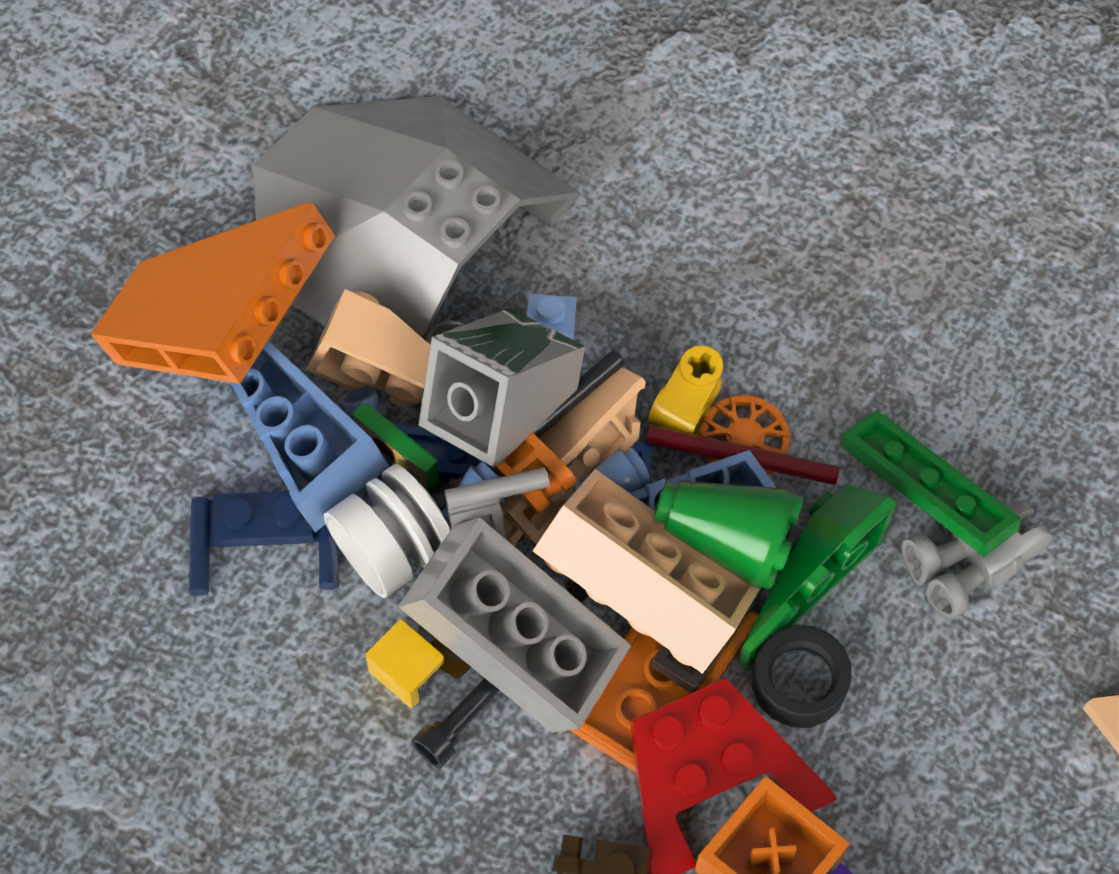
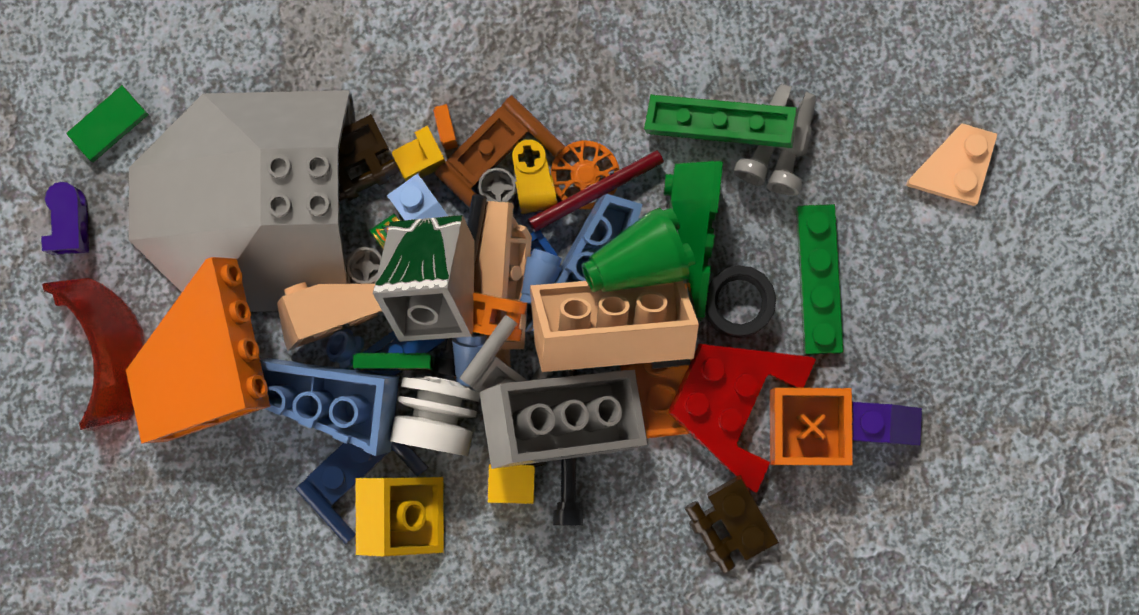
camera: 35 degrees left, 20 degrees up
none -> dark purple leg [41,182,89,255]
none -> clear red windscreen [42,278,145,431]
none -> green tile [66,85,149,163]
none -> dark brown plate [339,114,400,202]
none -> yellow slope [356,477,444,556]
none -> yellow panel [392,125,446,181]
none -> orange tile [433,104,458,150]
none -> dark orange plate [434,95,565,208]
none -> light grey wheel [478,167,517,203]
none -> green plate [796,204,843,355]

